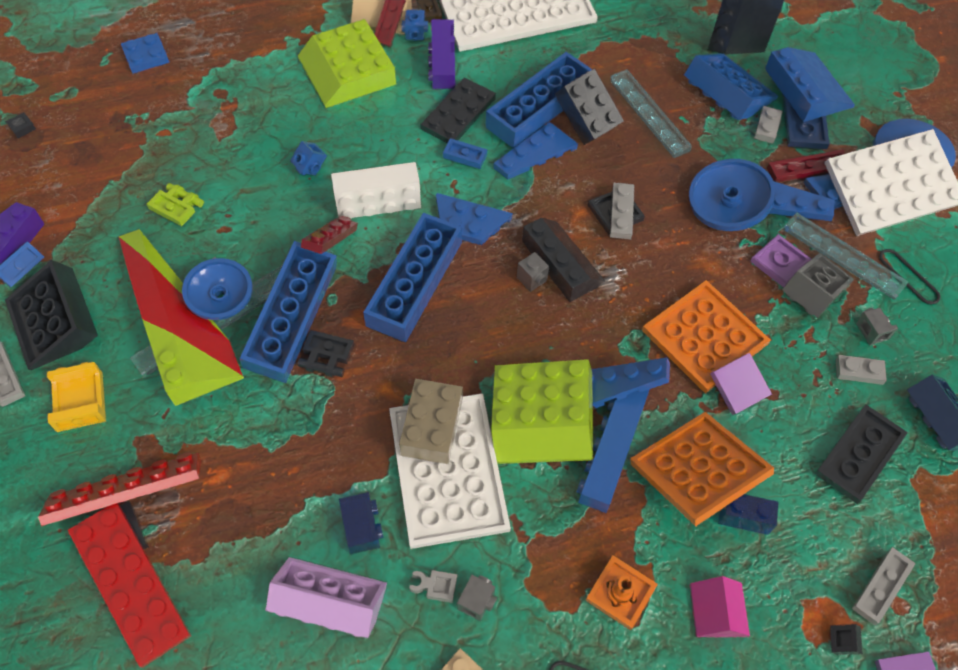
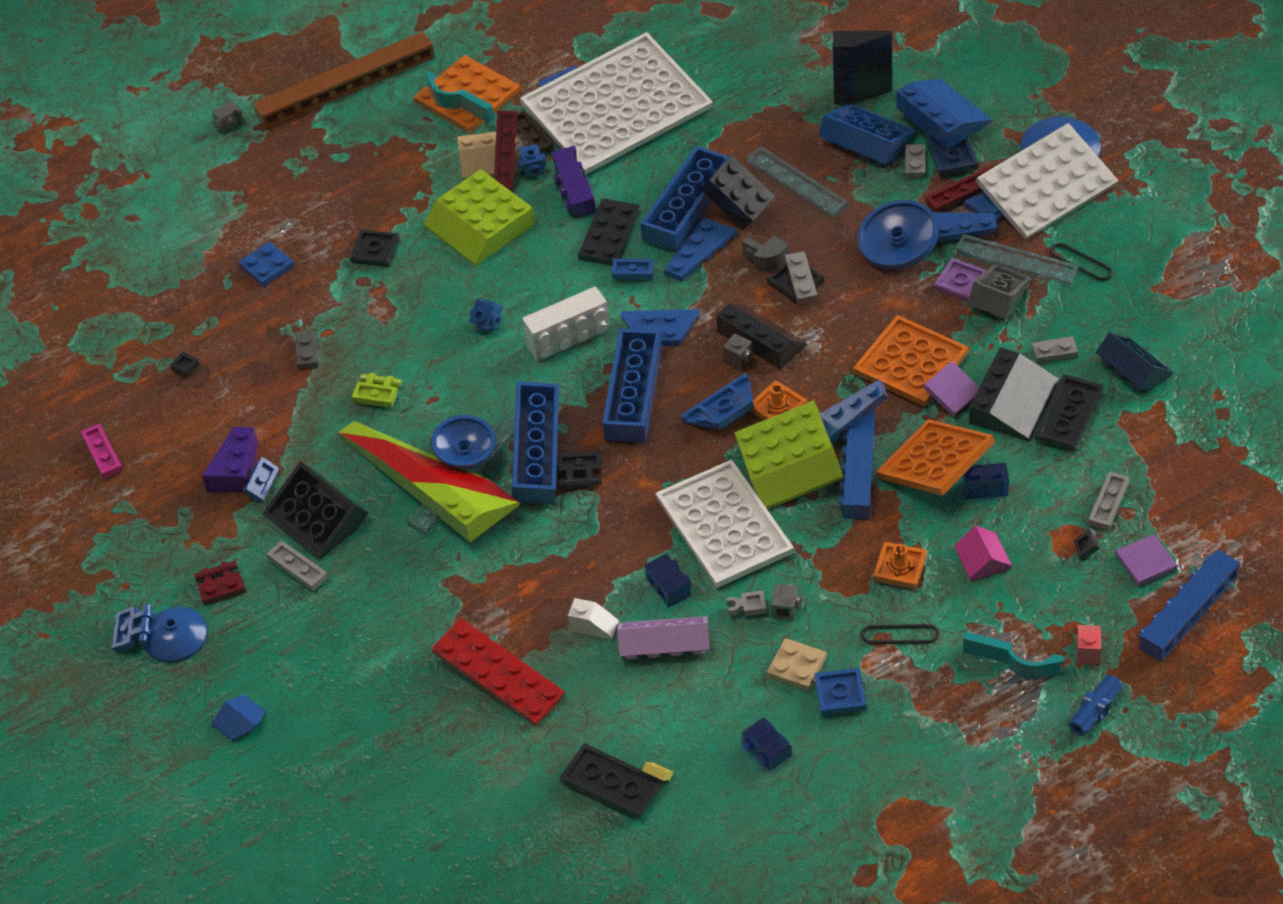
camera: 10 degrees left, 10 degrees down
red plate [38,452,201,526] -> none
yellow panel [47,362,106,432] -> none
dark red plate [301,216,358,254] -> none
dark tan brick [399,378,463,465] -> none
flat silver brick [856,308,898,345] -> none
none -> dark grey plate [295,332,318,370]
none -> black tile [350,230,400,267]
none -> white slope [568,598,619,640]
none -> blue wing [680,373,754,430]
none -> dark grey brick [742,236,790,271]
none -> orange plate [750,380,808,420]
none -> slope [969,347,1059,442]

